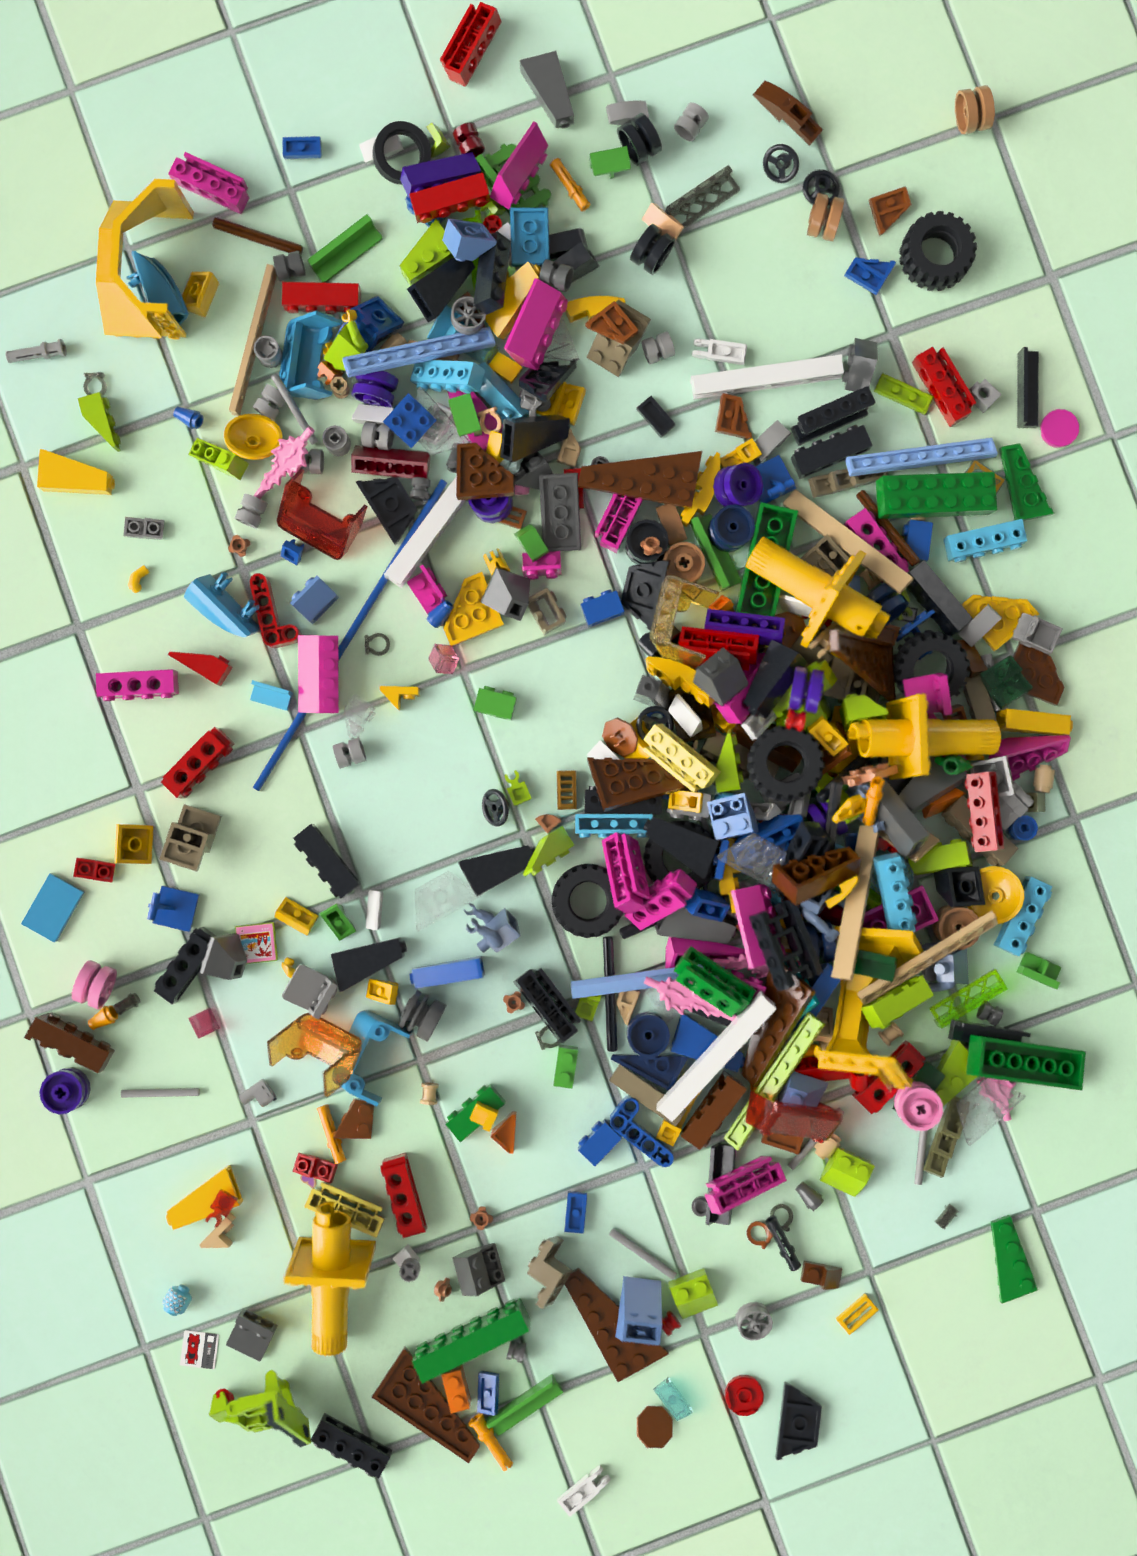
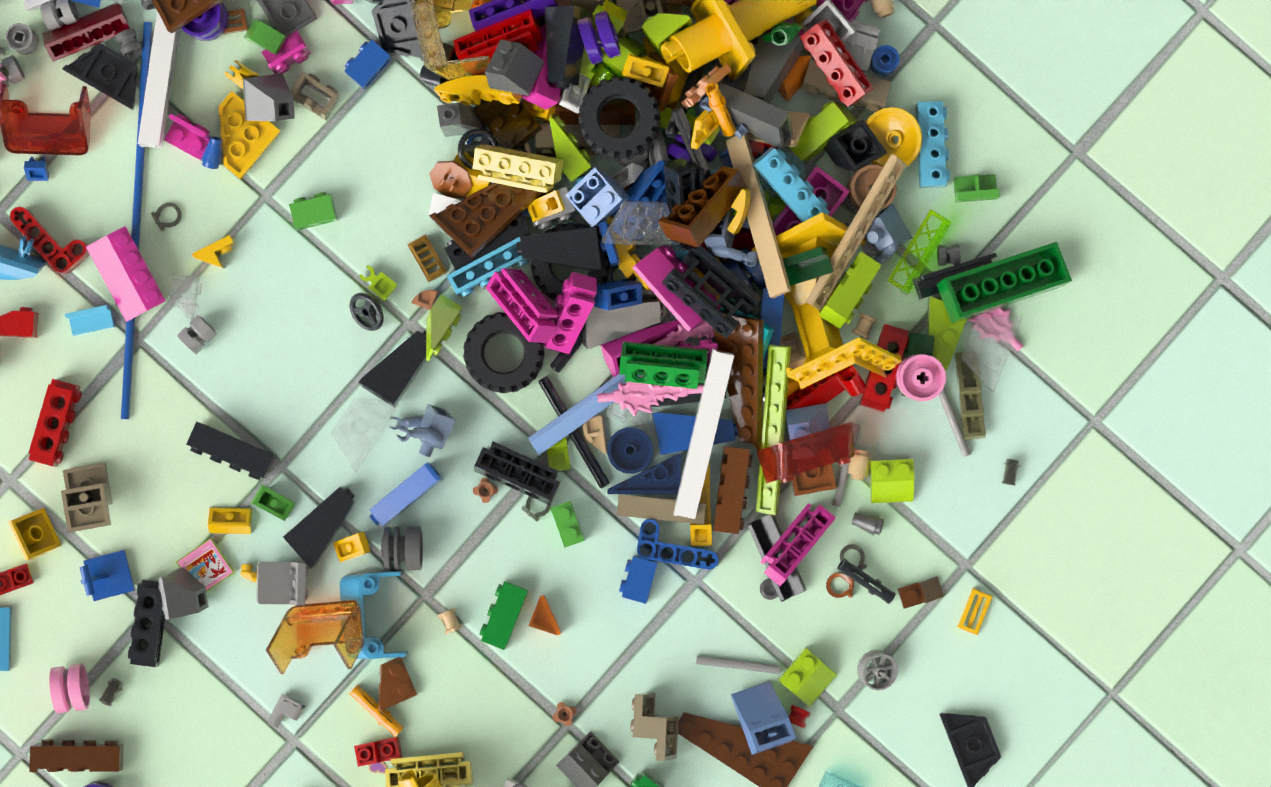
camera: 25 degrees left, 0 degrees up
light orange cone [88,1005,118,1030] -> none
light grey bar [121,1088,200,1098] -> none
clear pink panel [188,1008,220,1039] -> none
medium blue slope [290,576,339,624] -> none
white slope [366,890,383,930] -> none
red brick [380,1153,427,1238] -> none
clear pink panel [428,644,459,674] -> none
yellow panel [470,1101,498,1132] -> none
blue plate [564,1191,587,1234] -> none
white slope [669,694,702,737] -> none
red tile [725,1375,764,1416] -> none
red wheel [786,709,806,731] -> none
green wing [991,1215,1038,1304] -> none
olive brick [1026,792,1045,812] -> none

